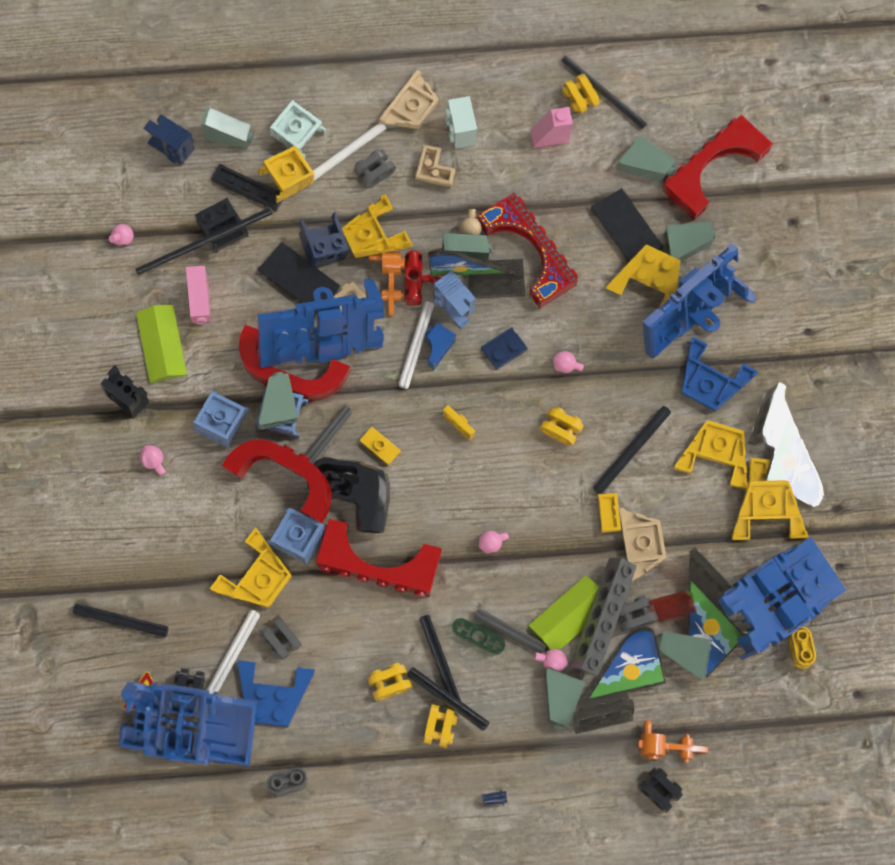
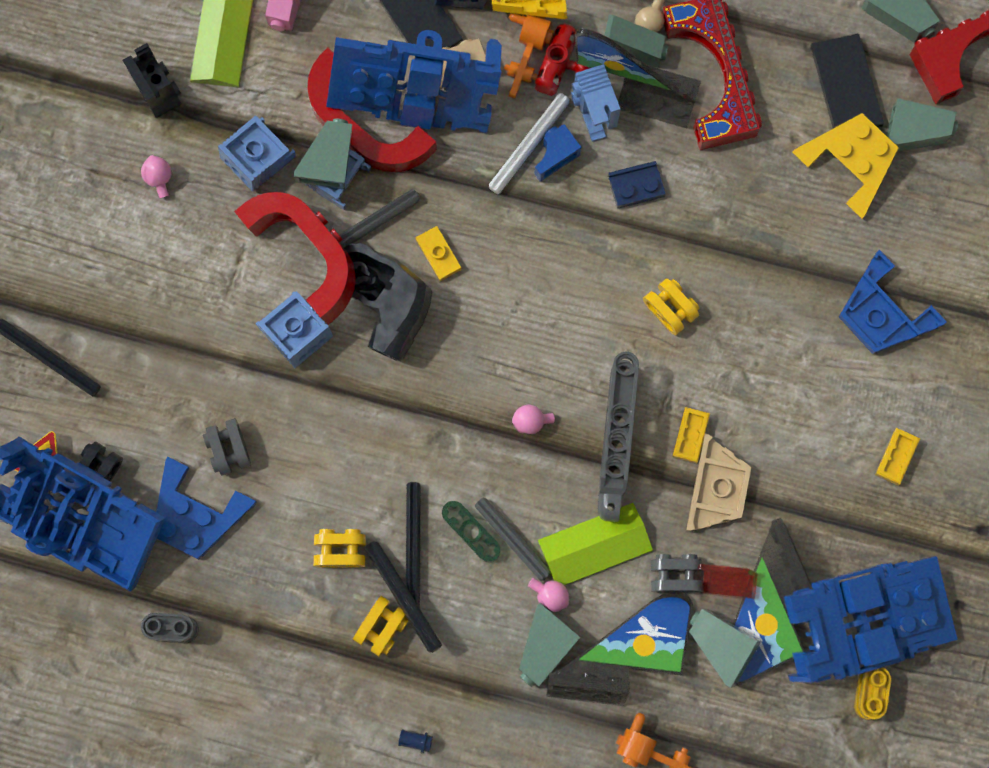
camera: 25 degrees right, 5 degrees up
white axle [207,610,260,694] -> none
yellow wing [210,528,292,608] -> none
red arch [316,518,442,598] -> none
yellow plate [443,405,475,440] -> none
bright pink piece [552,351,584,373] -> none
dark grey brick [570,558,637,676] -> none
black axle [593,406,671,494] -> none
blue piece [643,243,757,358] -> none
yellow wing [674,420,748,491] -> none
yellow wing [732,480,808,540] -> none
piece [748,383,823,507] -> none
none -> dark grey piece [598,351,639,522]

